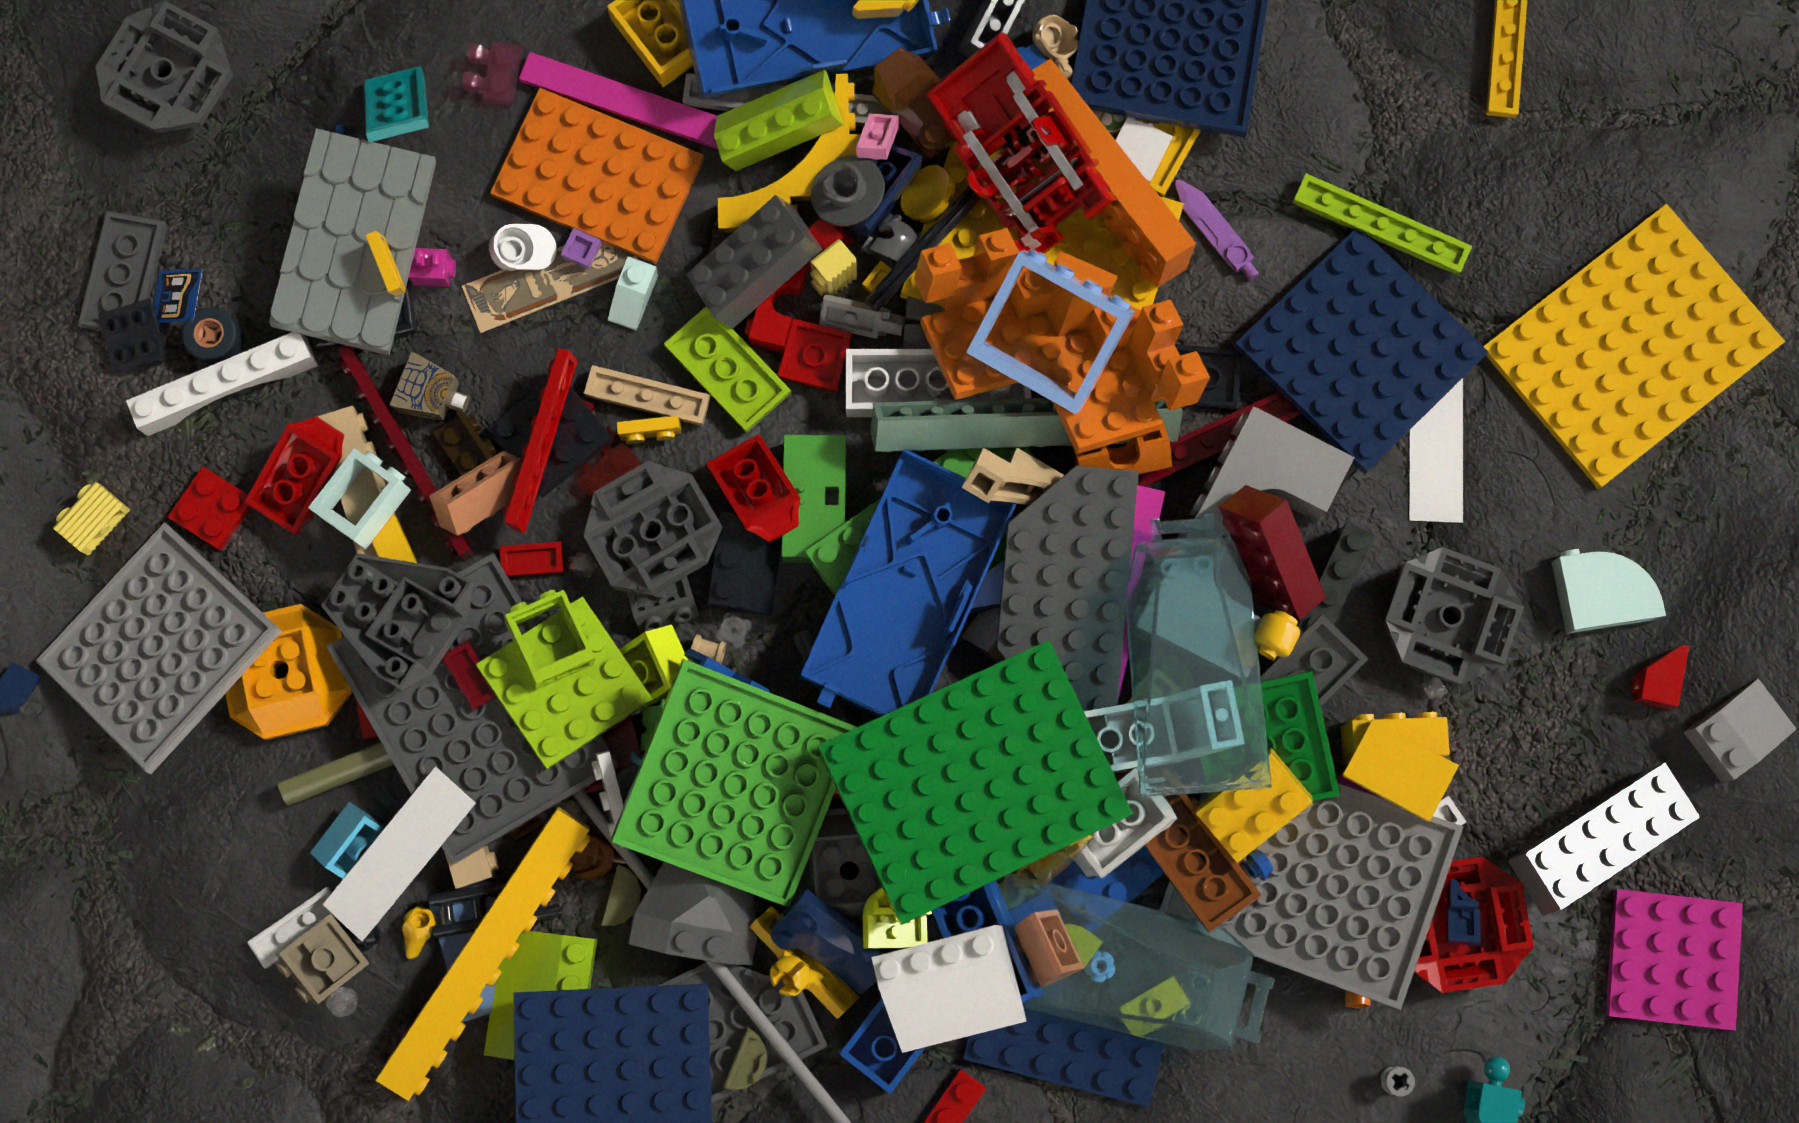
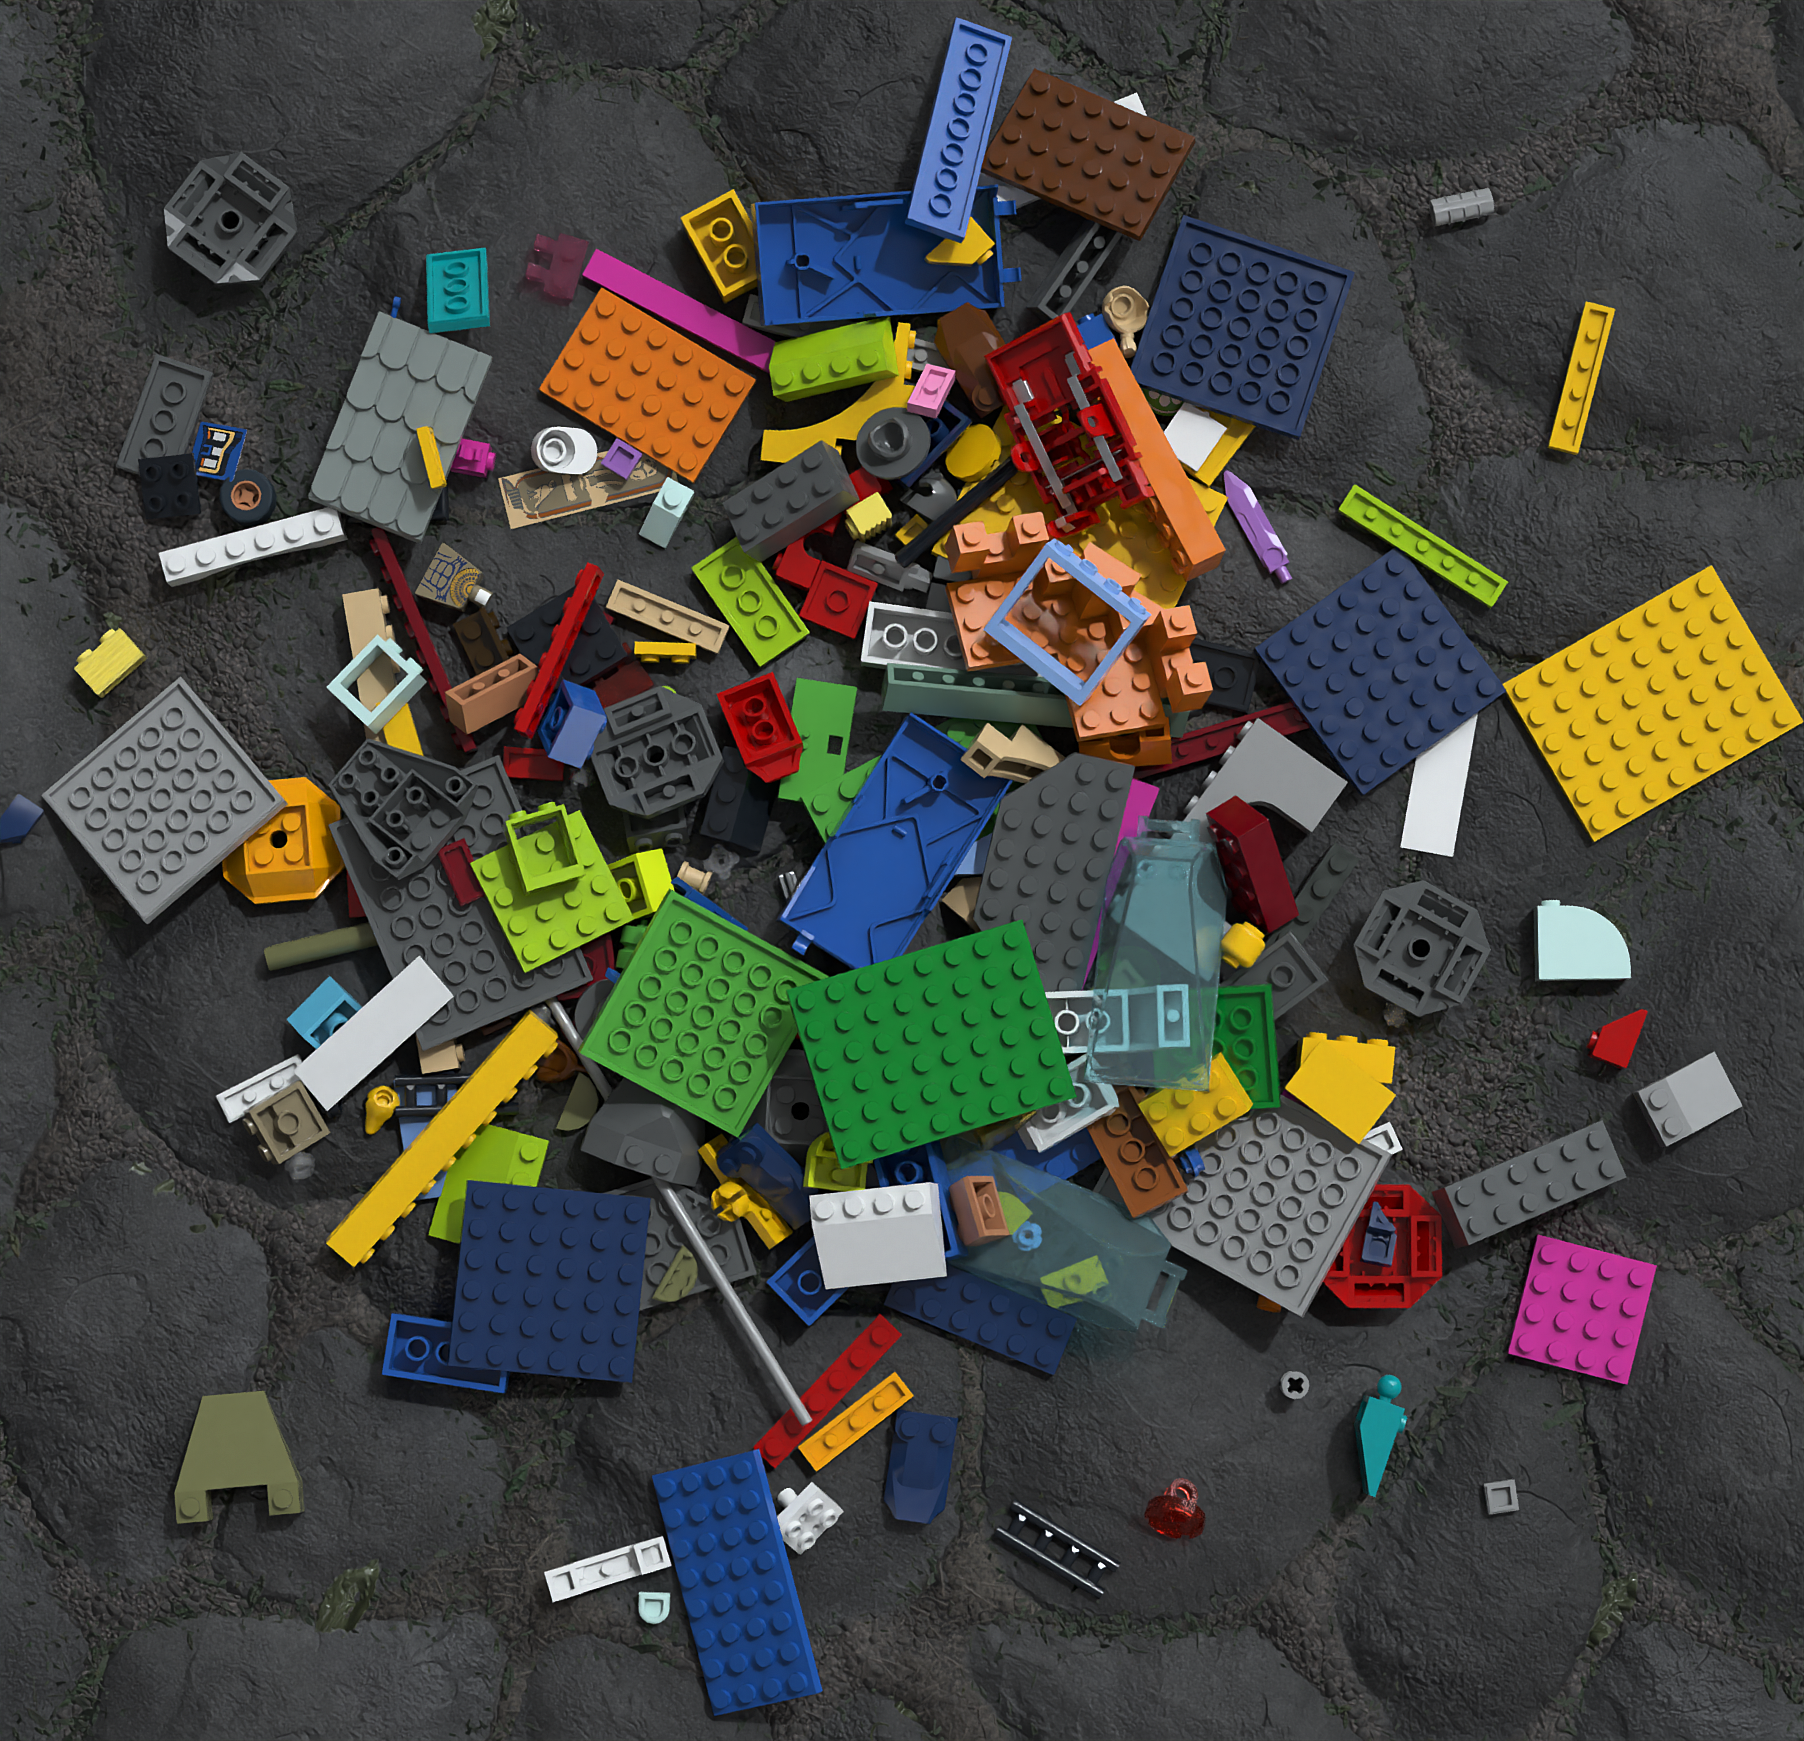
camera: 10 degrees right, 5 degrees up
red plate [168,466,252,551] -> none
red slope [245,416,345,535] -> none
white plate [591,750,623,848] -> none
none -> blue brick [537,680,607,769]

